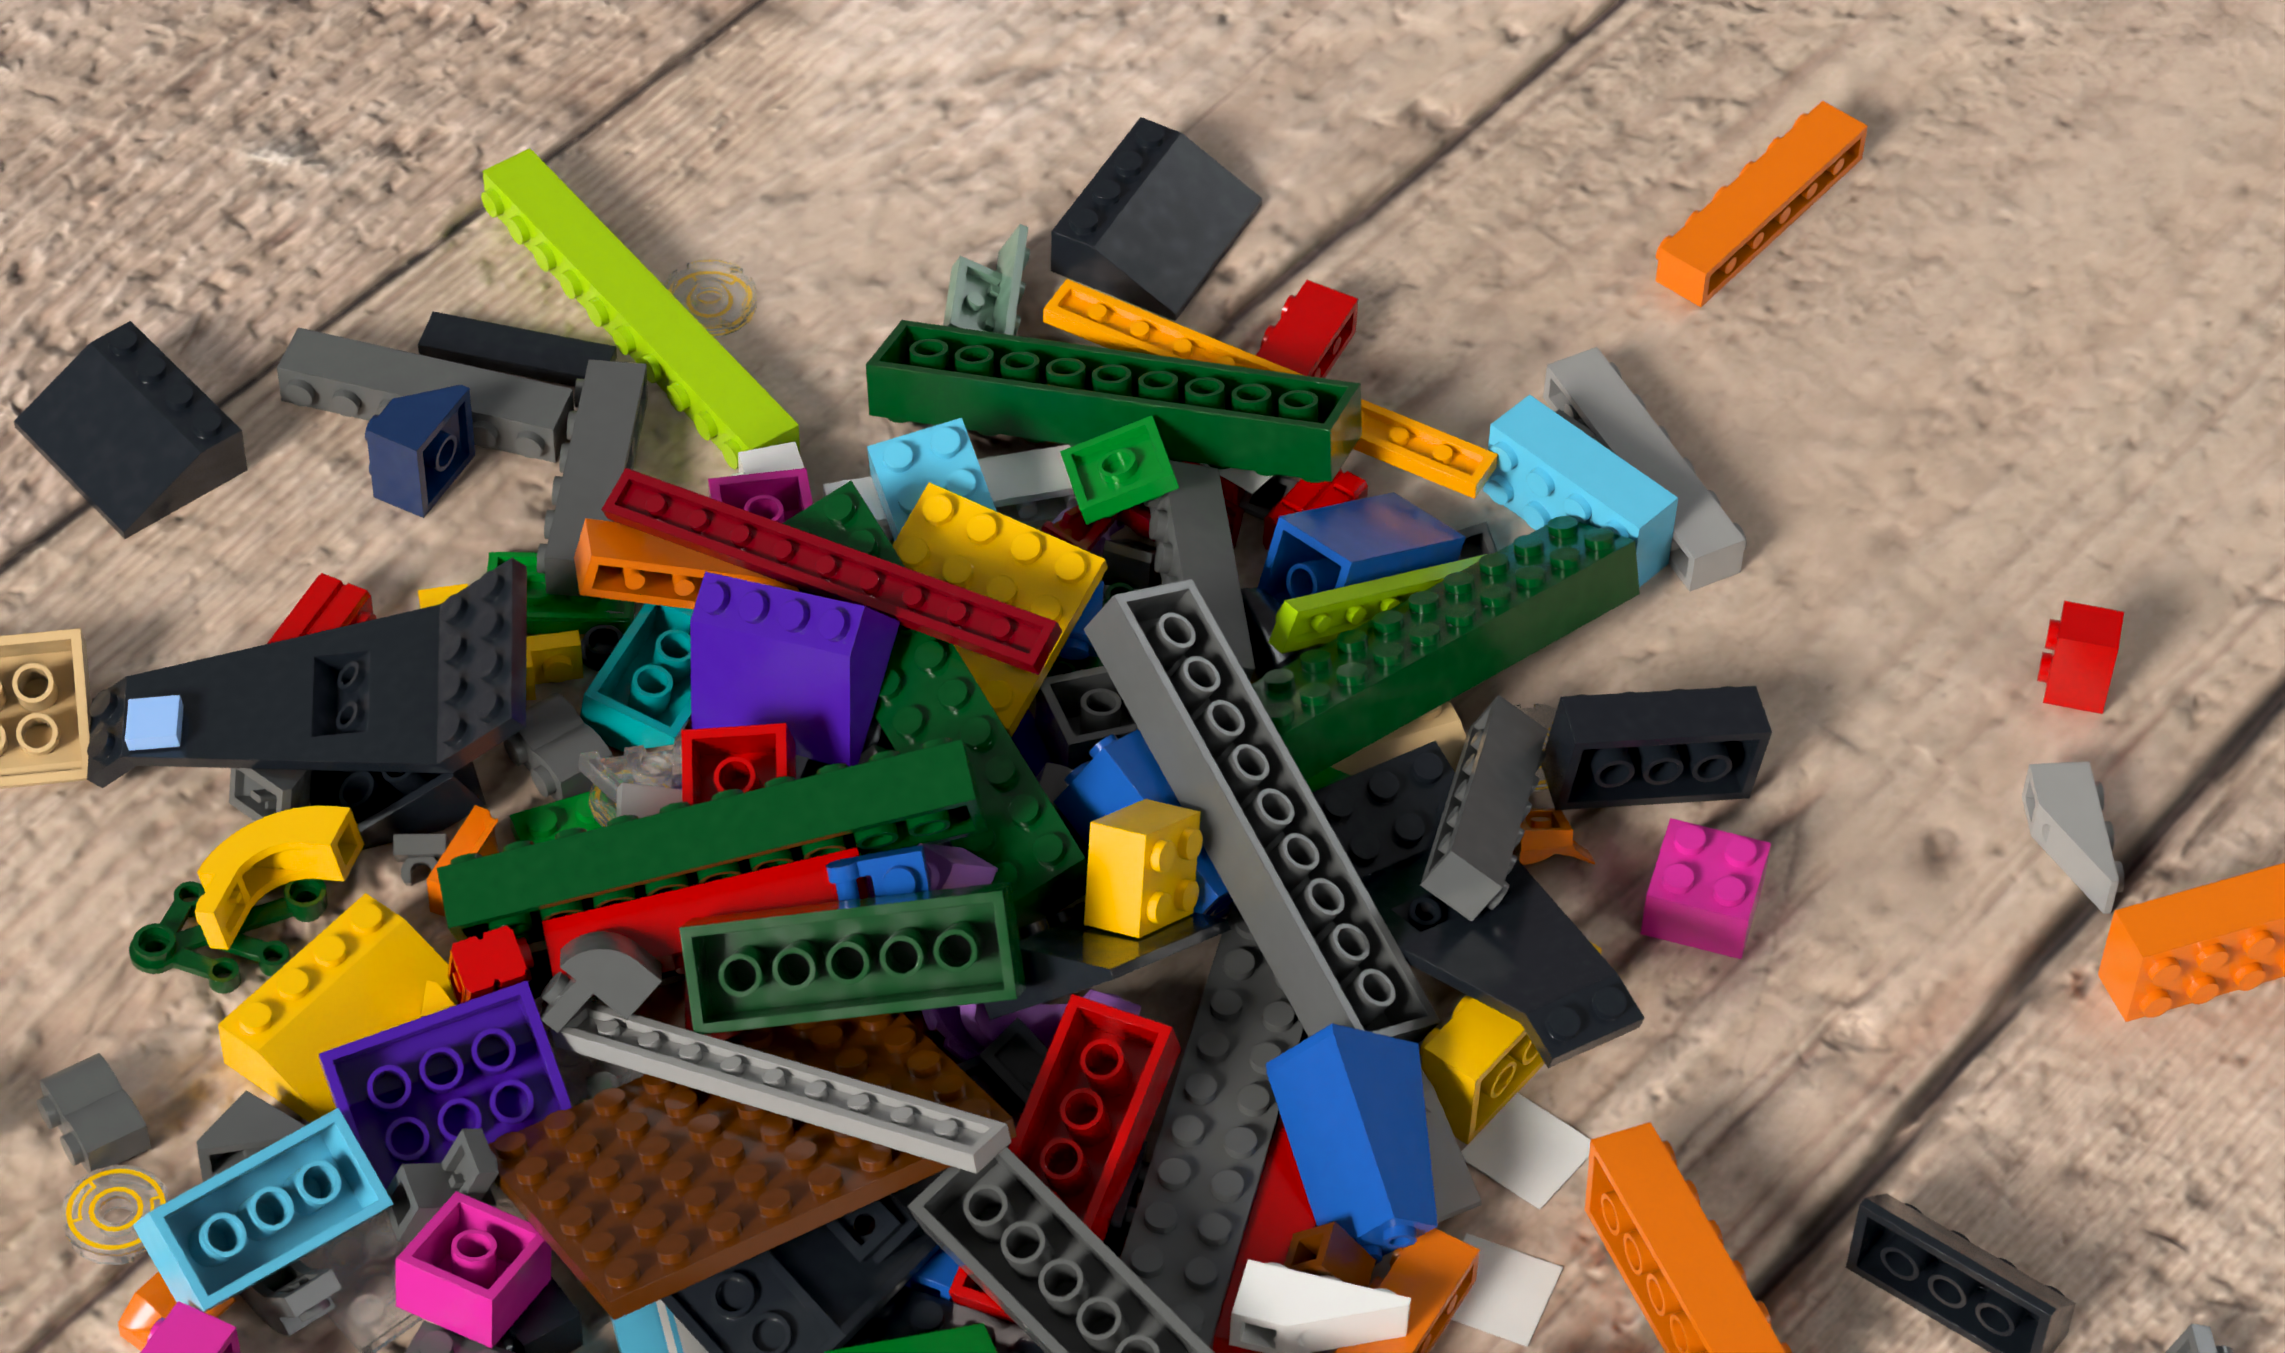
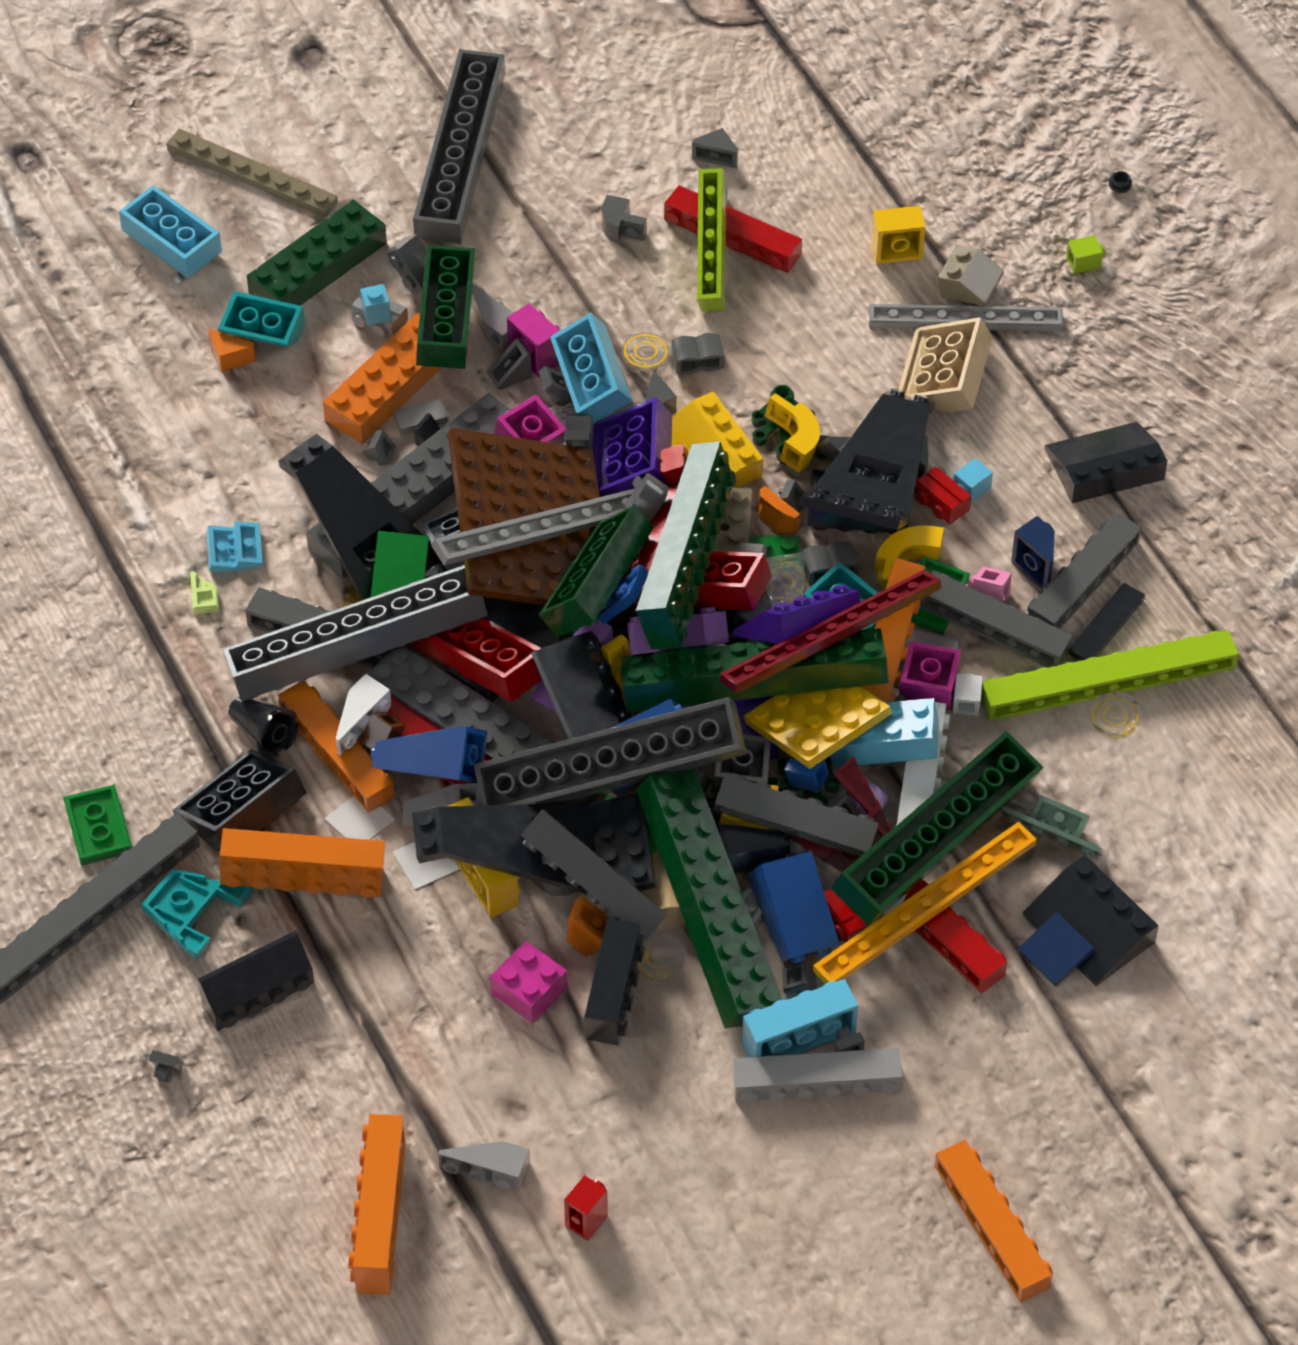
camera: 115 degrees right, 5 degrees up
light blue tile [125,695,184,751] -> none
green plate [1060,415,1180,525] -> none
yellow brick [1084,799,1203,938] -> none
lime plate [1268,554,1487,654] -> none
none -> medium azure brick [953,458,993,503]
none -> bright pink brick [970,566,1012,603]
none -> dark blue tile [1018,912,1095,987]

